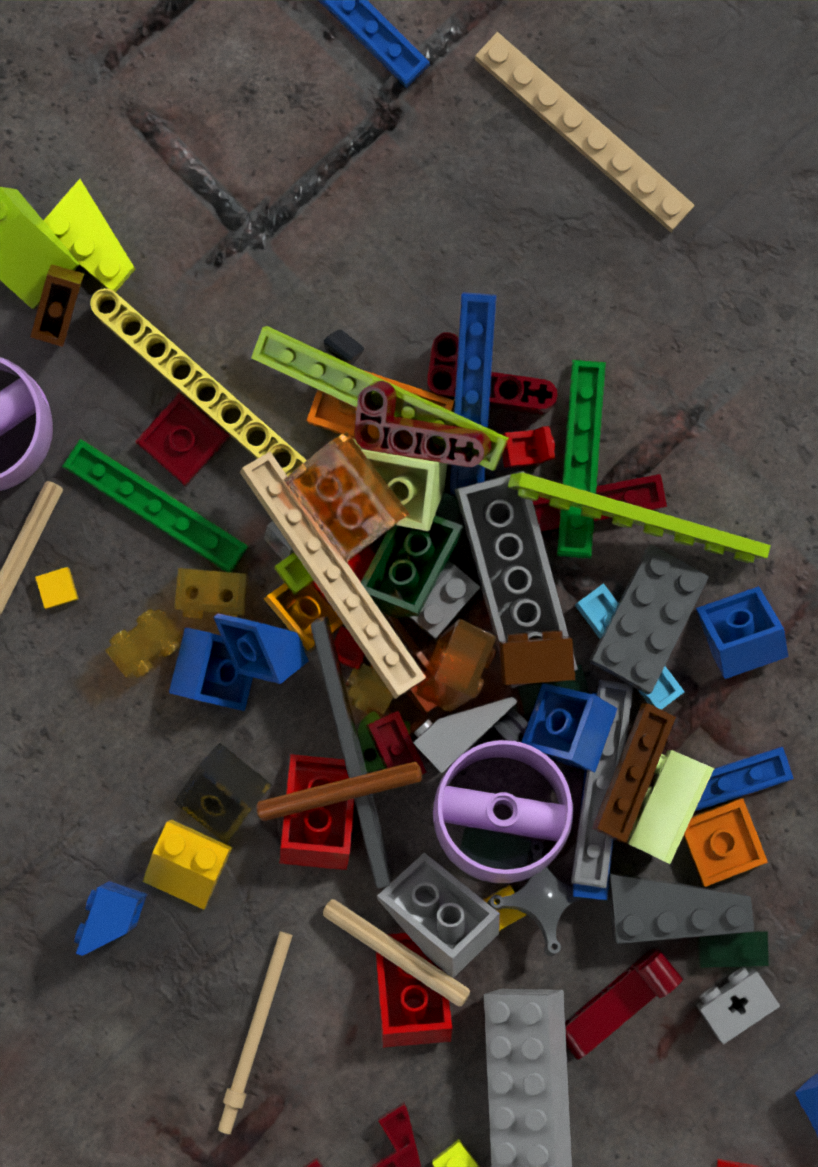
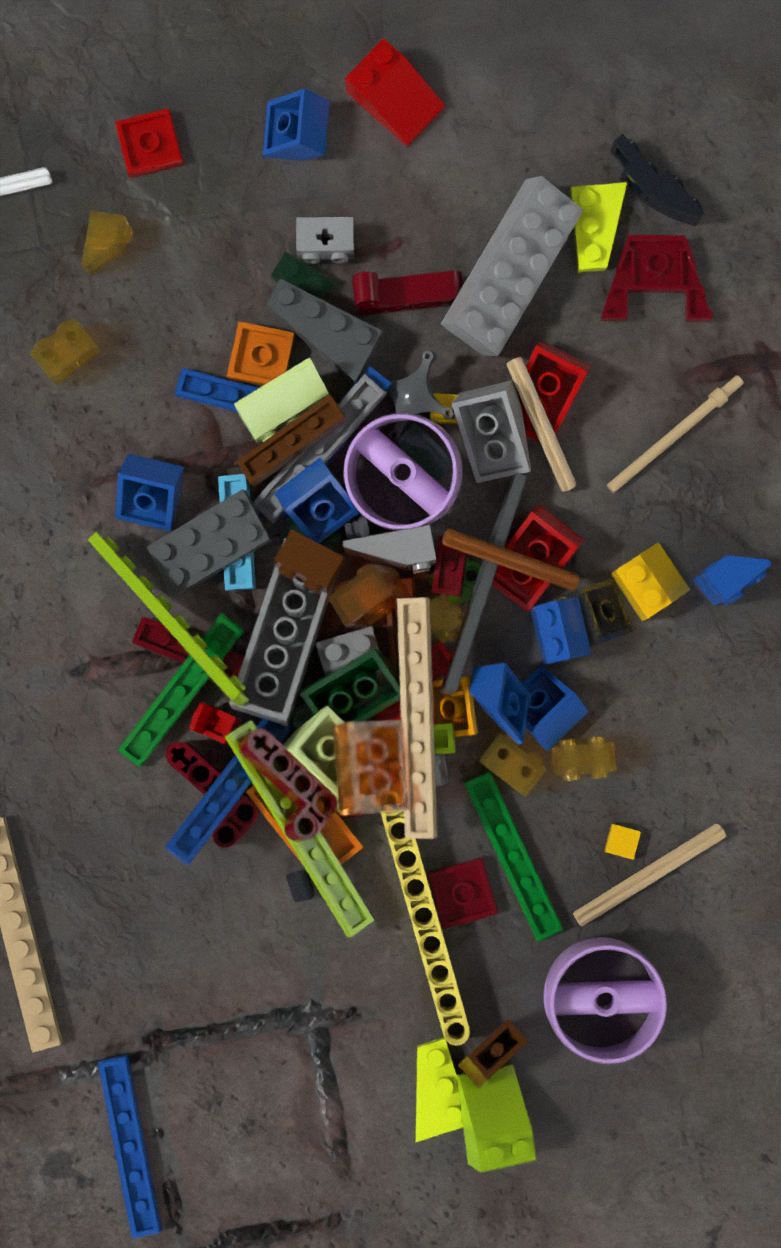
camera: 150 degrees left, 0 degrees up
none -> blue slope [530,597,591,666]

